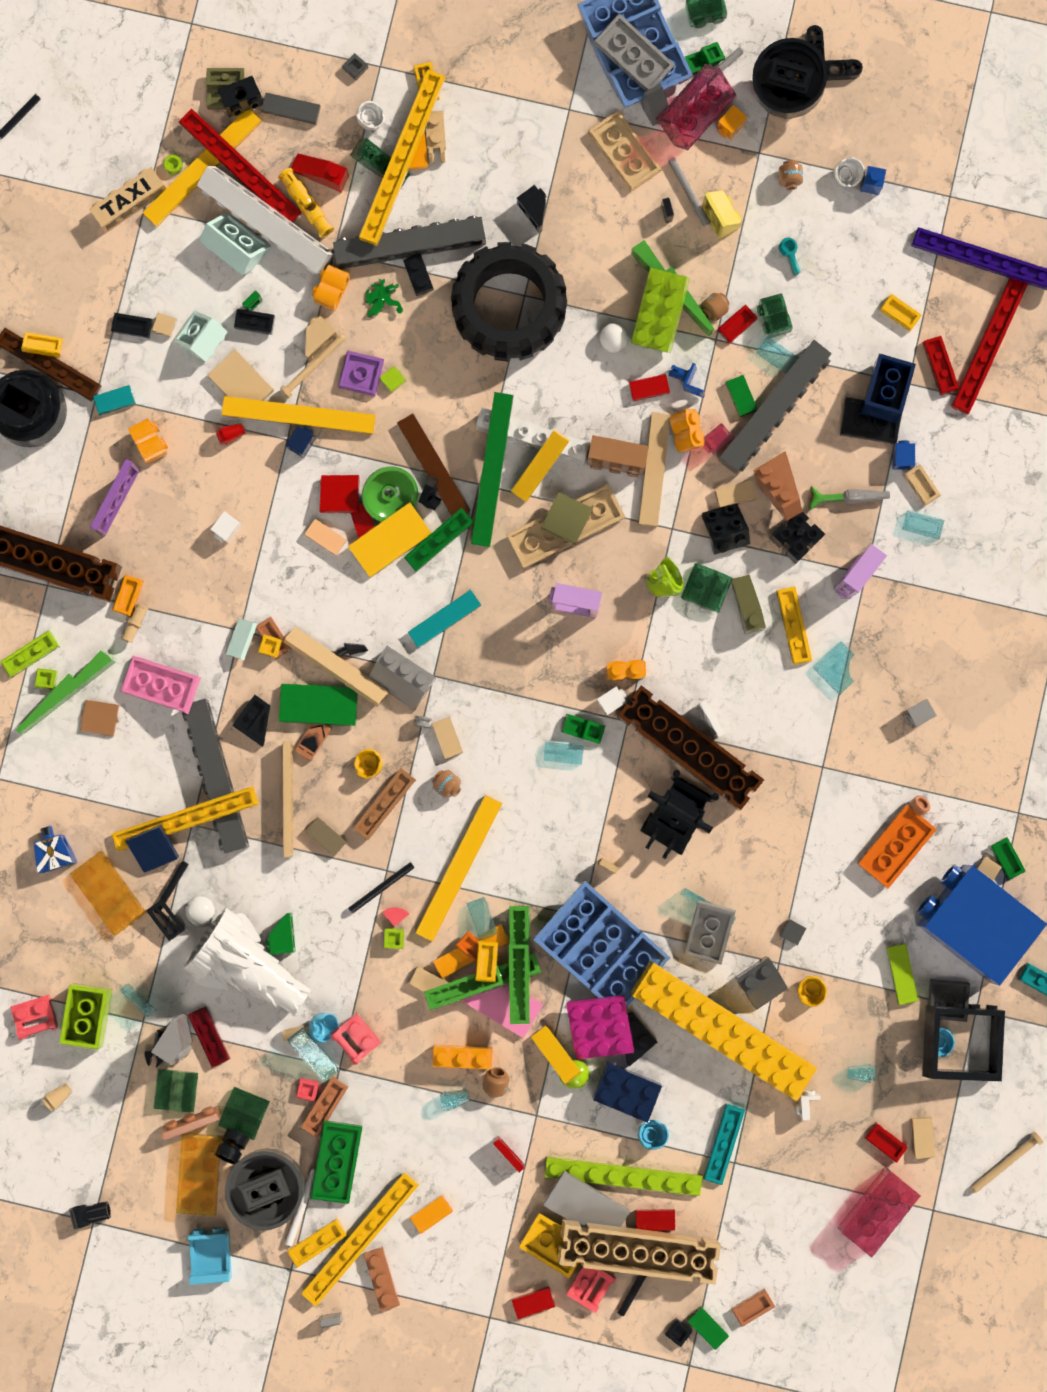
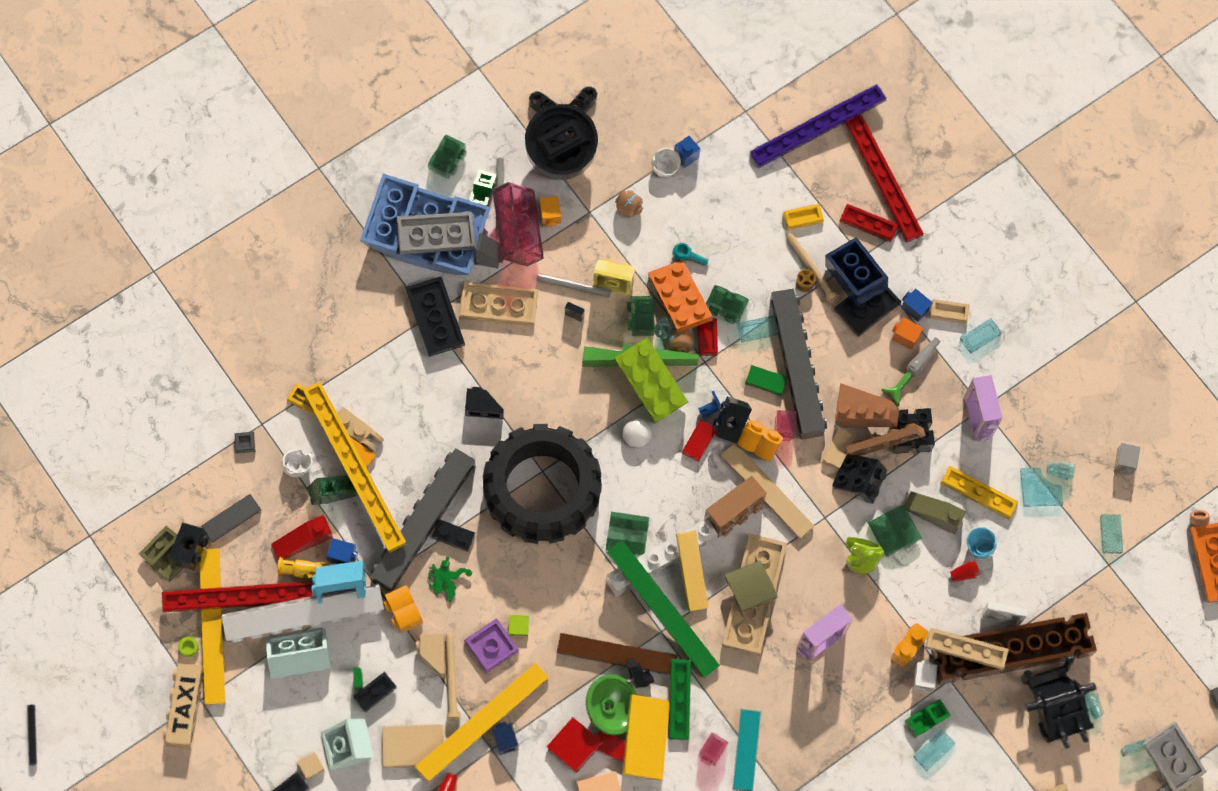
camera: 55 degrees left, 15 degrees down
none -> medium azure panel [312,560,366,603]
none -> blue brick [327,538,358,564]
none -> black plate [405,276,465,357]
none -> clear green slope [605,512,650,555]
none -> clear green brick [627,296,655,336]
none -> orange plate [648,260,712,332]
none -> clear light blue cone [654,317,673,339]
none -> clear pink brick [698,732,729,766]
none -> black brick [712,396,752,444]
none -> tan bar [787,233,840,303]
none -> pearl gold wheel [796,269,816,292]
none -> medium nougat plate [846,424,925,456]
none -> orange brick [892,317,923,349]
none -> tan plate [925,628,1008,670]
none -> red cone [950,560,980,582]
none -> medium azure hair [967,527,997,559]
none -> clear light blue cone [1046,462,1076,481]
none -> clear light blue cone [1084,691,1105,720]
none -> clear light blue tile [1100,514,1123,554]

